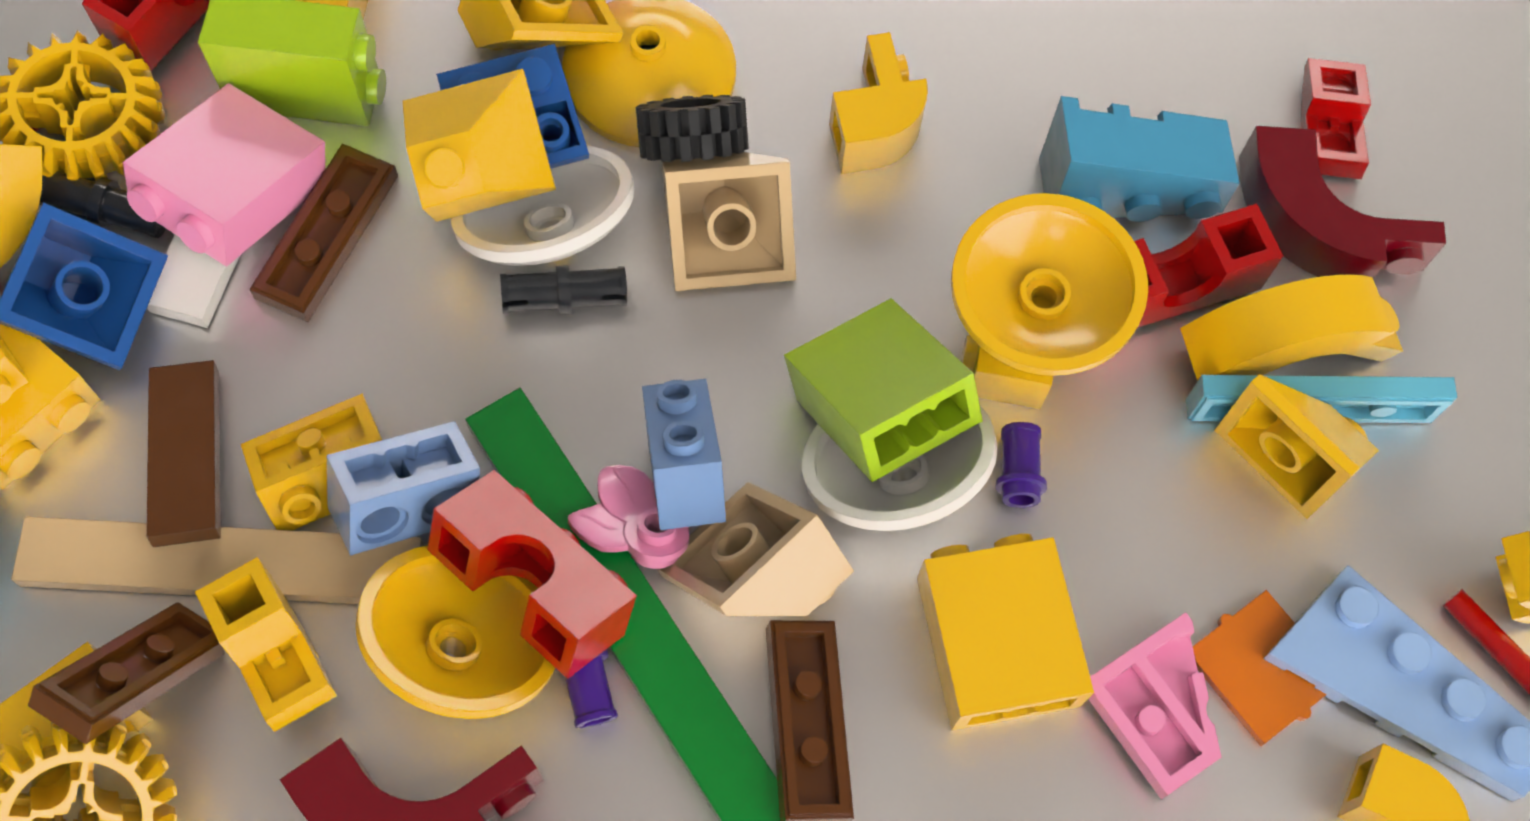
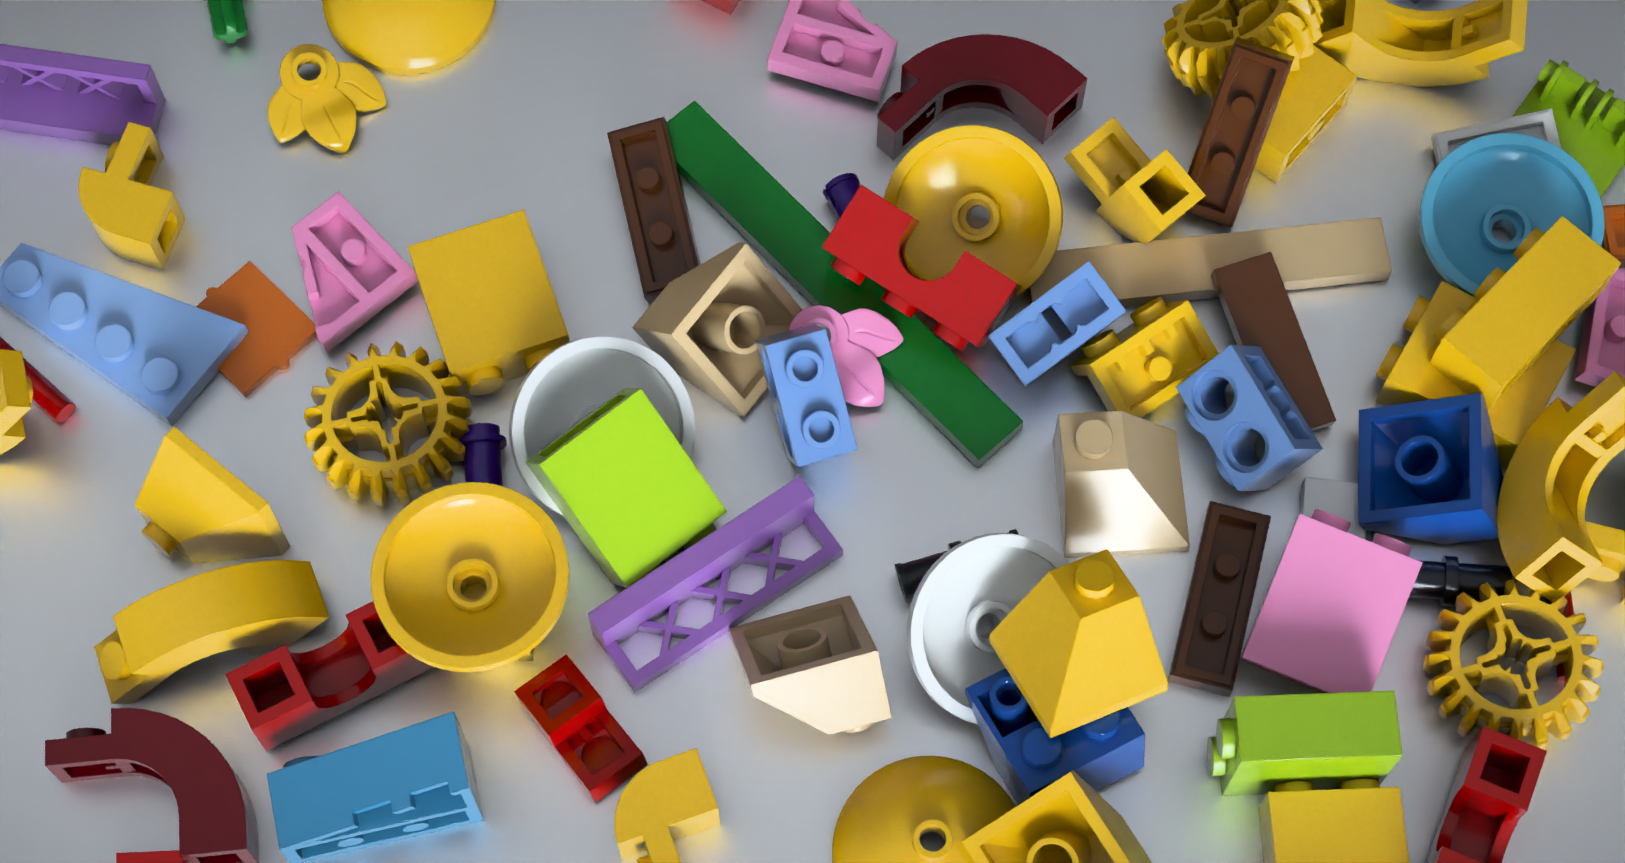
camera: 175 degrees right, 0 degrees up
black tyre [636,95,749,162] -> none
medium azure tile [1185,375,1458,423] -> none
none -> yellow gear [304,341,473,508]
none -> red slope [514,654,648,803]
none -> medium lavender fence [588,476,843,693]
none -> tan slope [1052,411,1190,558]
none -> medium blue brick [1176,345,1323,491]

